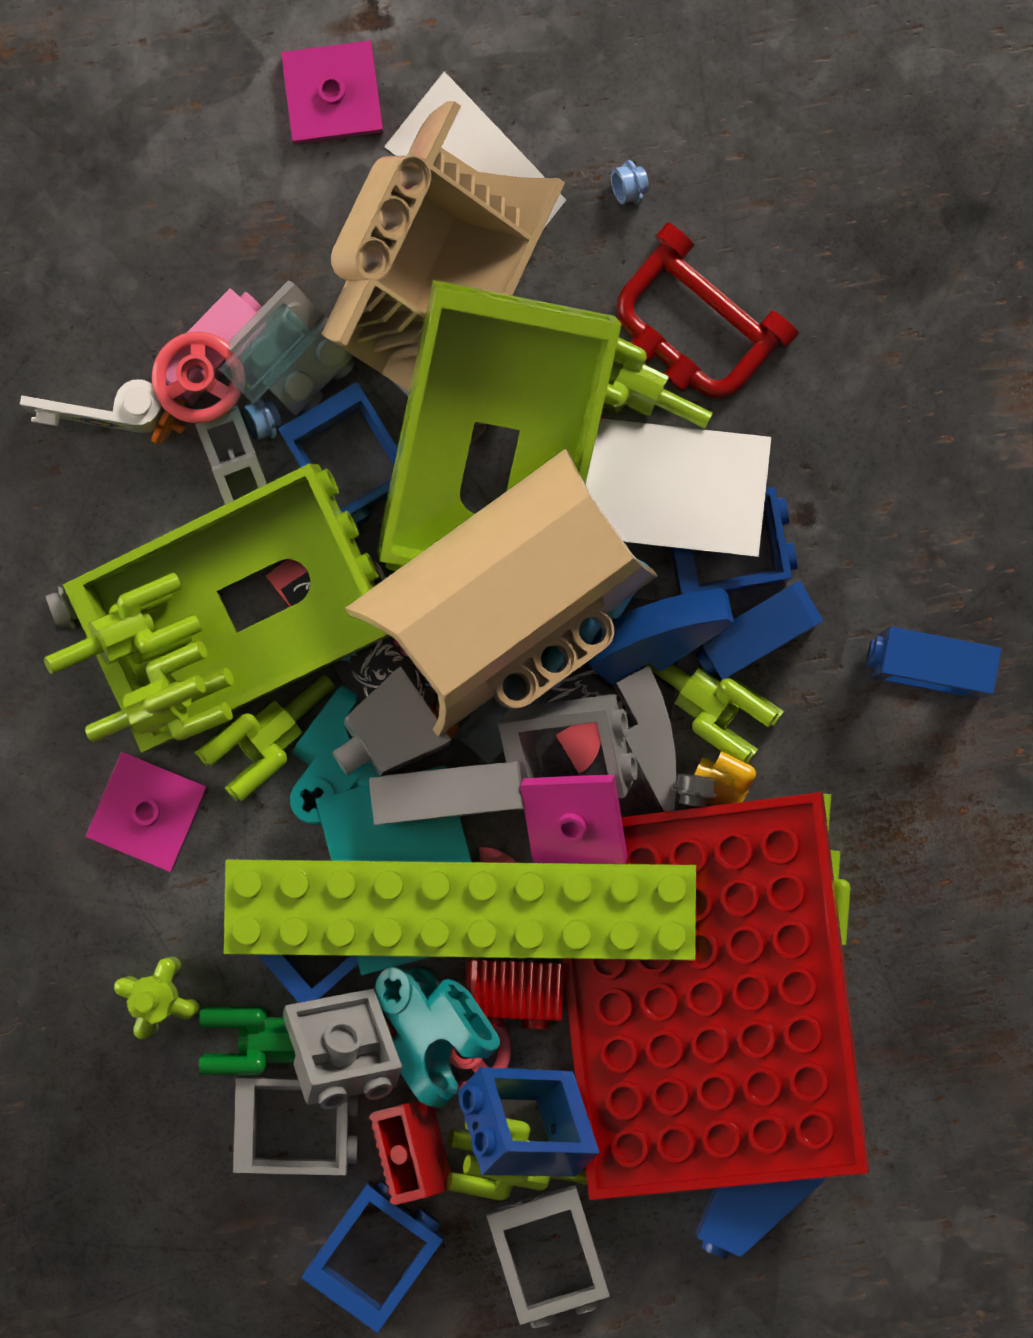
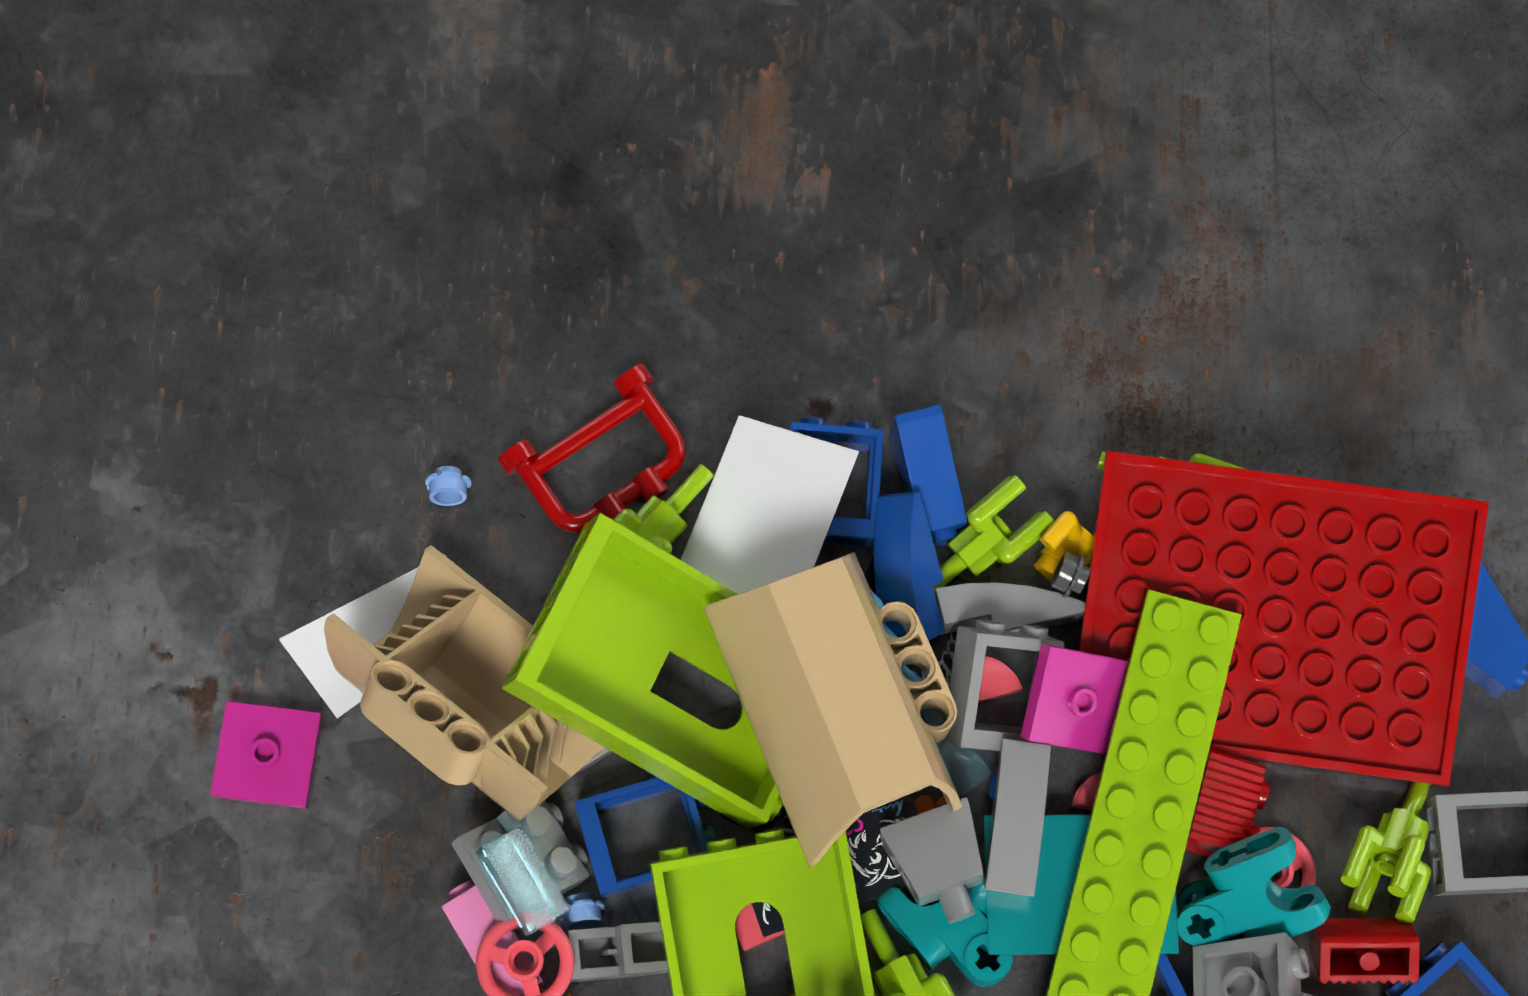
camera: 80 degrees left, 10 degrees down
blue window [457,1067,600,1177] -> none
blue window [866,626,1002,700] -> none

